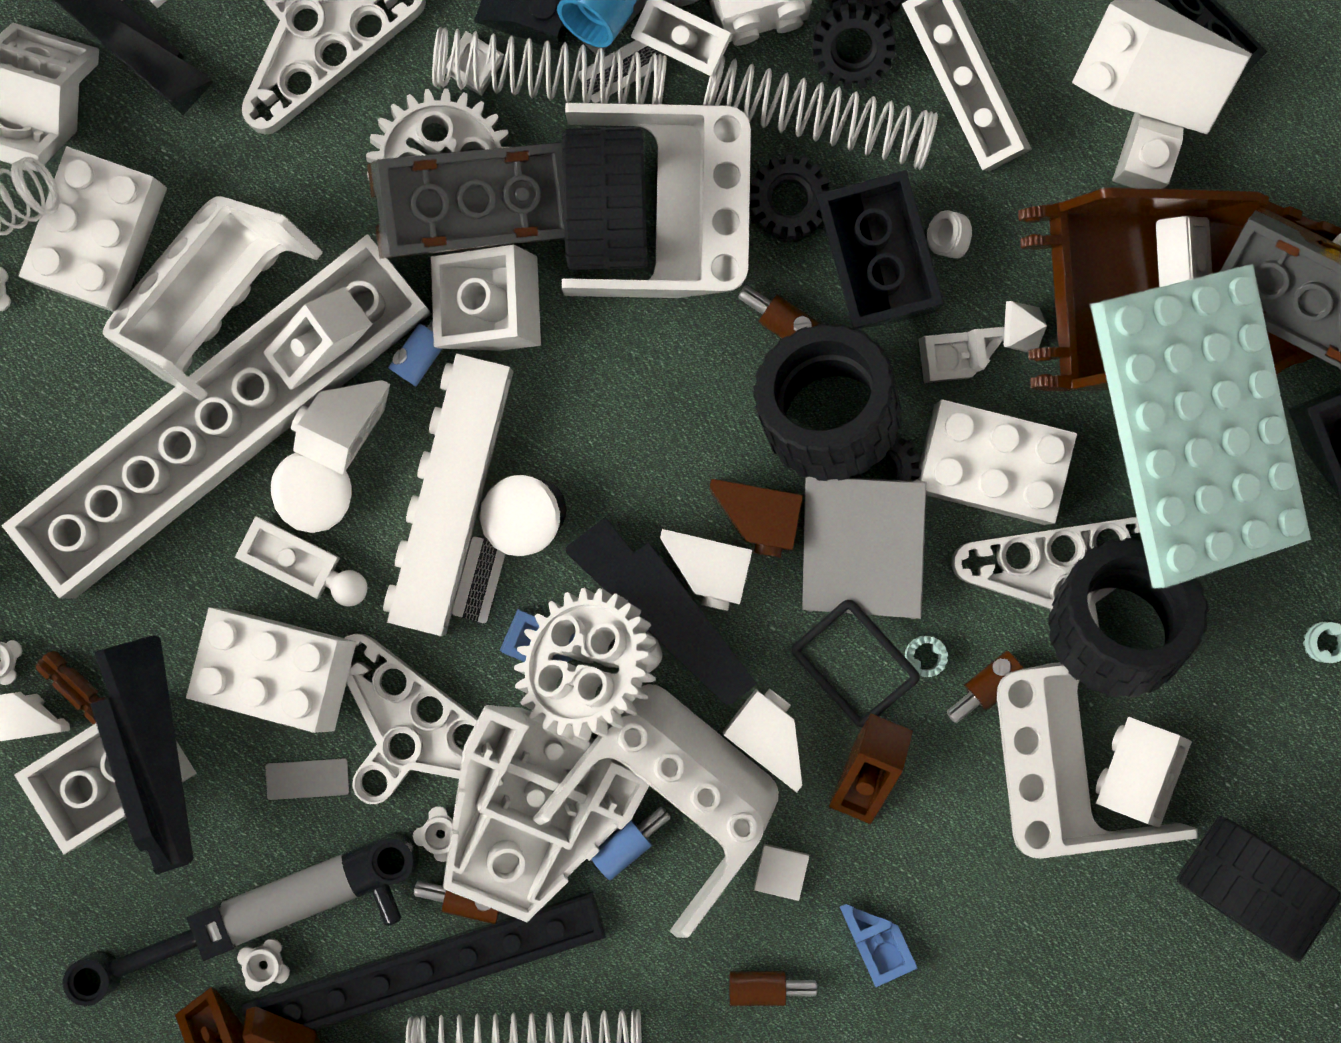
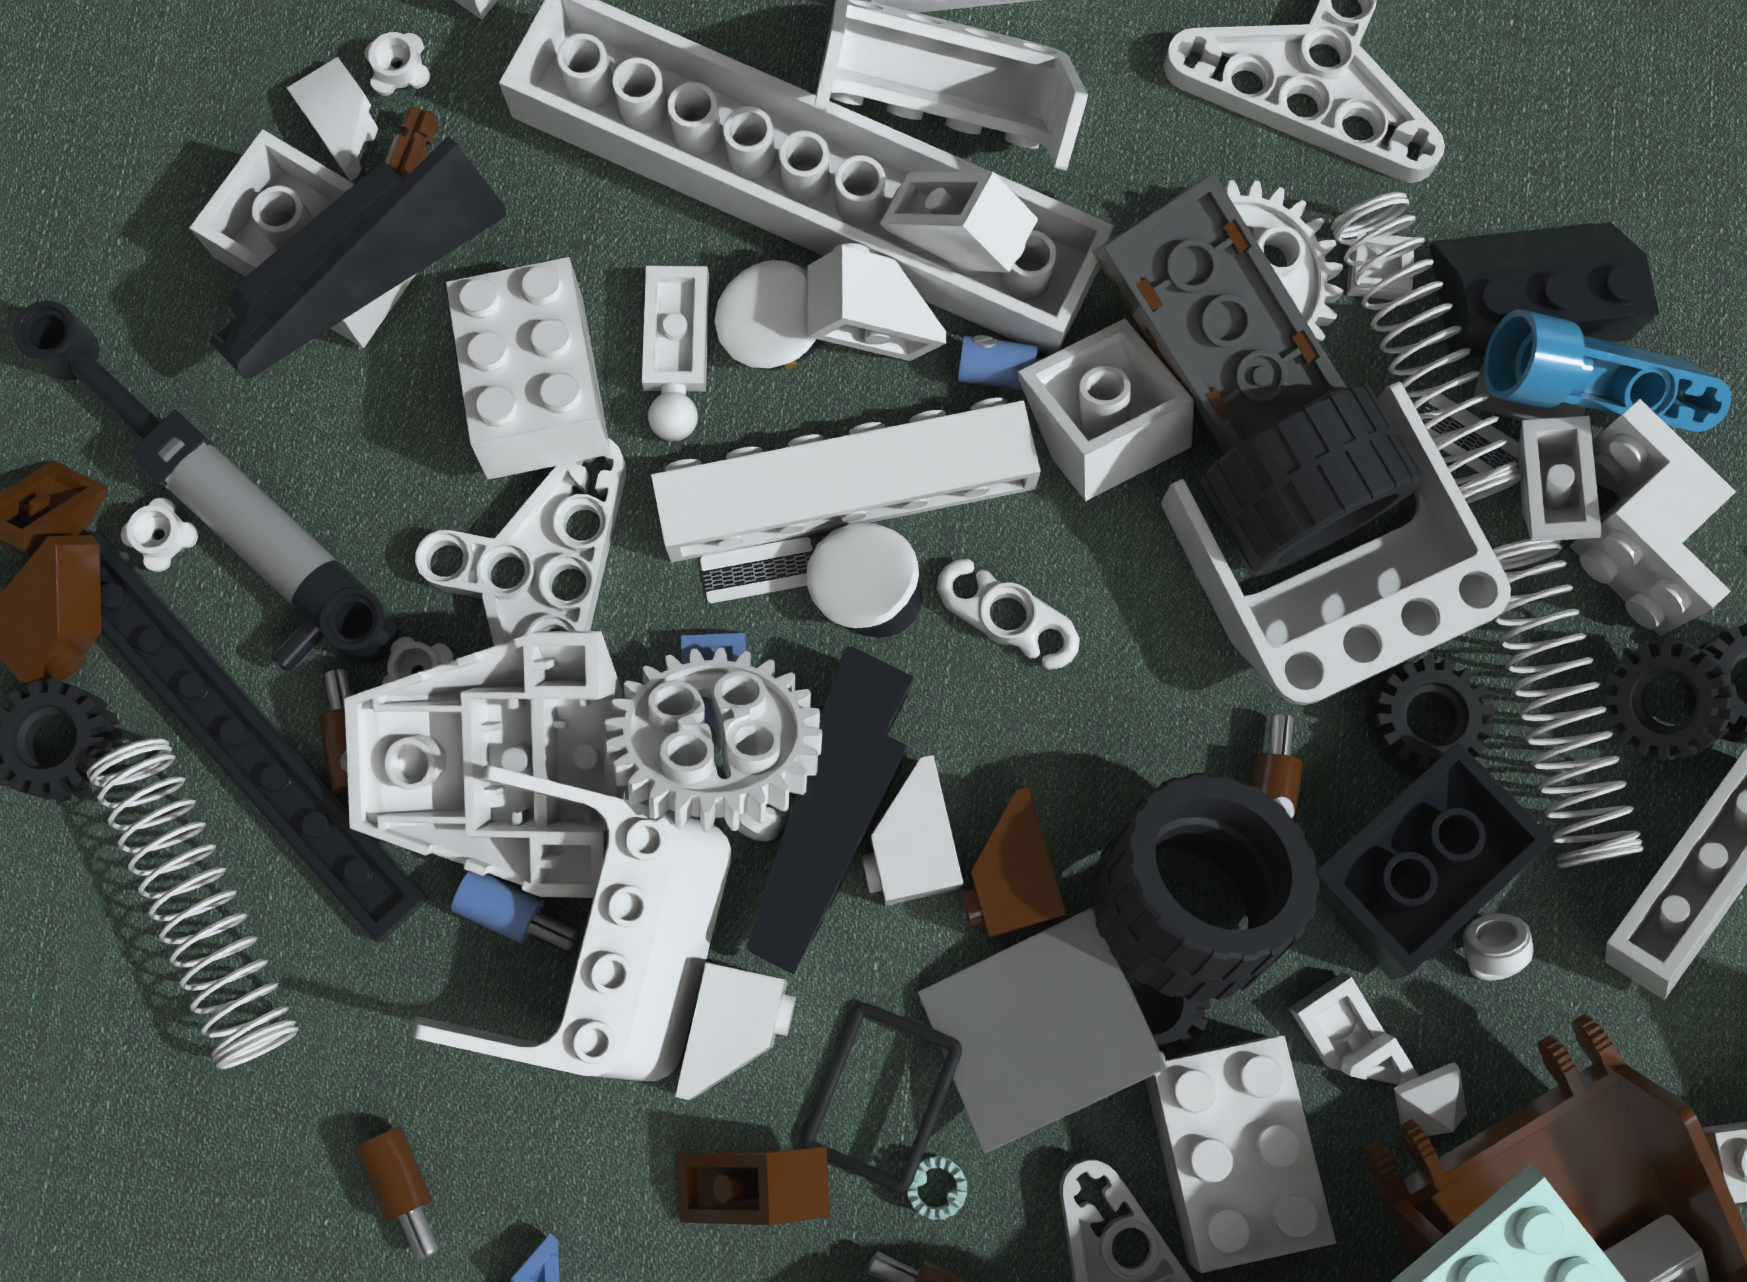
camera: 65 degrees right, 10 degrees down
light grey sticker [266,759,349,800] -> none
white tile [754,844,809,901] -> none
none -> white piece [936,559,1080,670]

